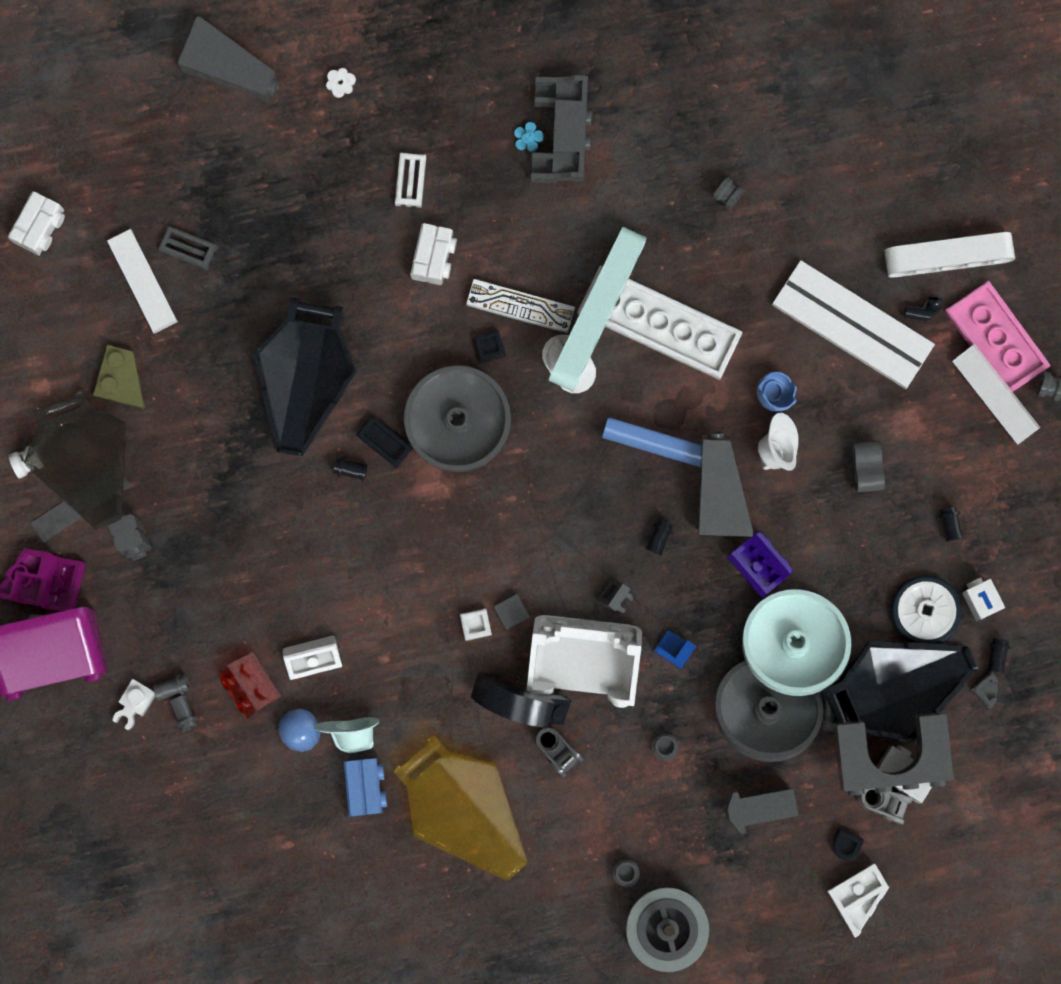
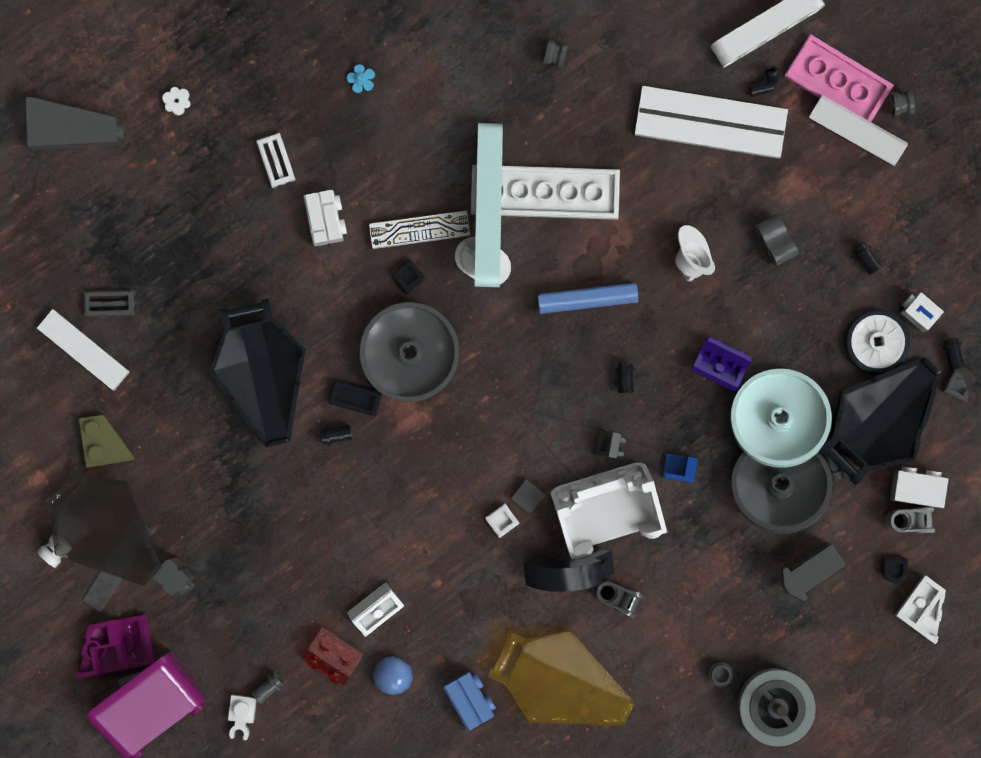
camera: 25 degrees left, 5 degrees up
dark grey pin [170,695,198,732] -> none
light aqua piece [314,717,379,753] -> none
dark grey bracket [531,75,592,183] -> none
dark grey plate [652,733,679,761] -> none
dark grey slope [698,431,753,537] -> none
medium blue hair [757,371,797,412] -> none
dark grey arch [833,712,954,796] -> none

